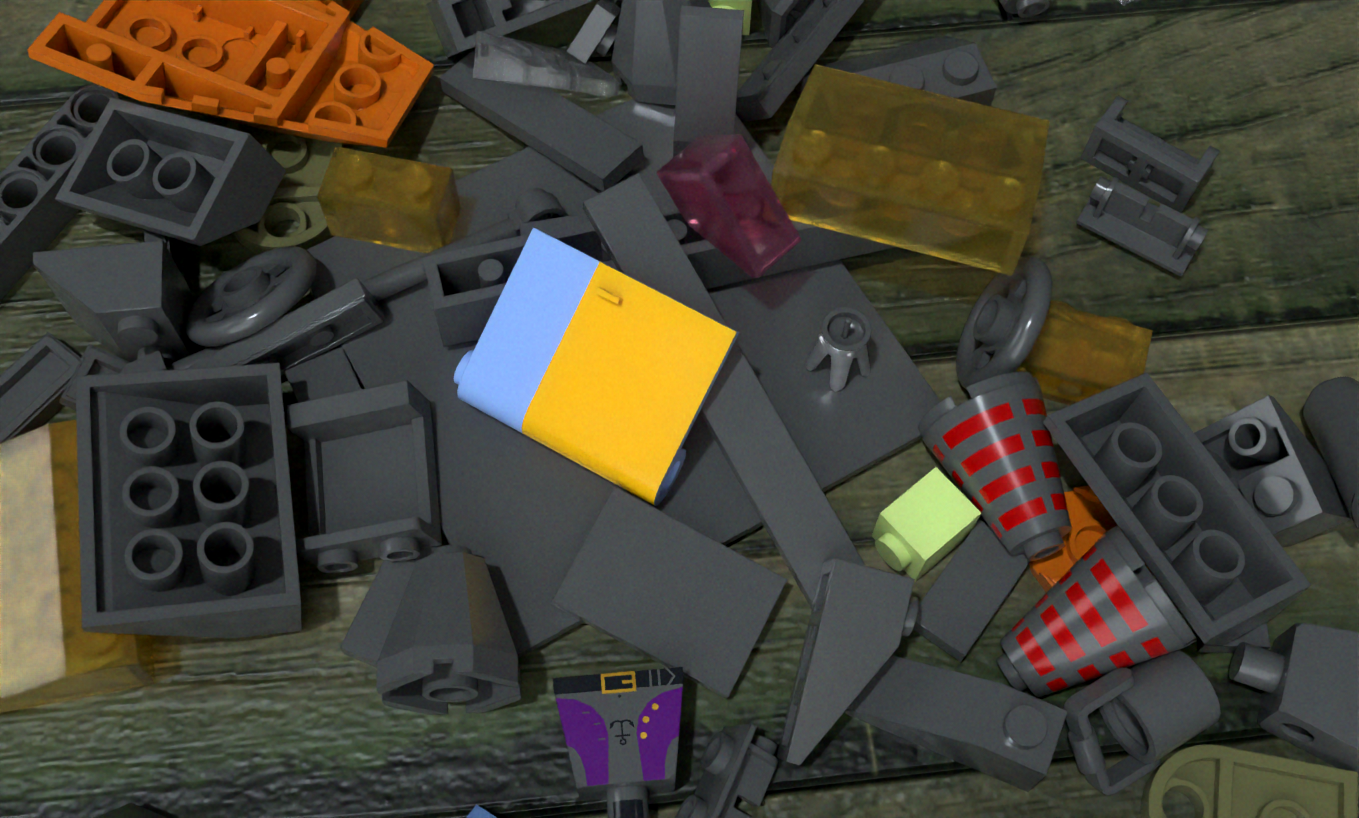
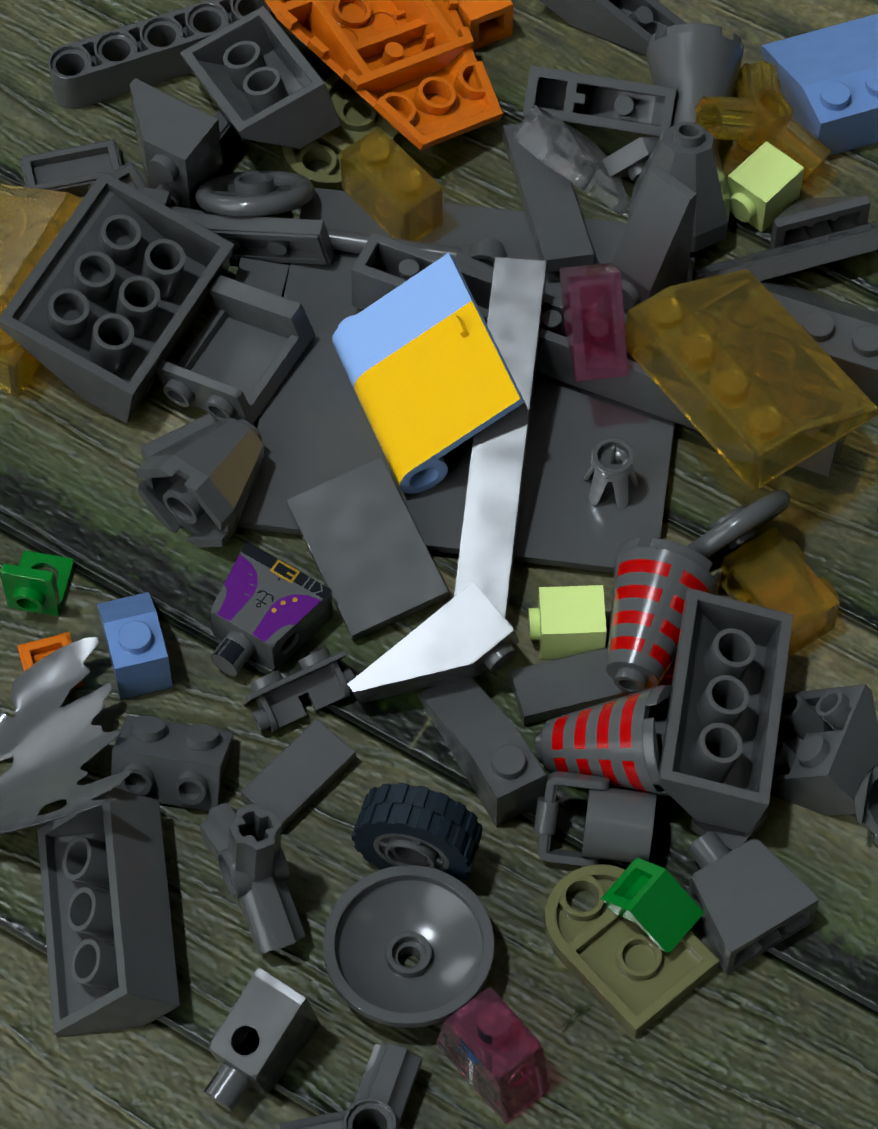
camera: 40 degrees right, 5 degrees down
none -> green panel [601,857,704,953]

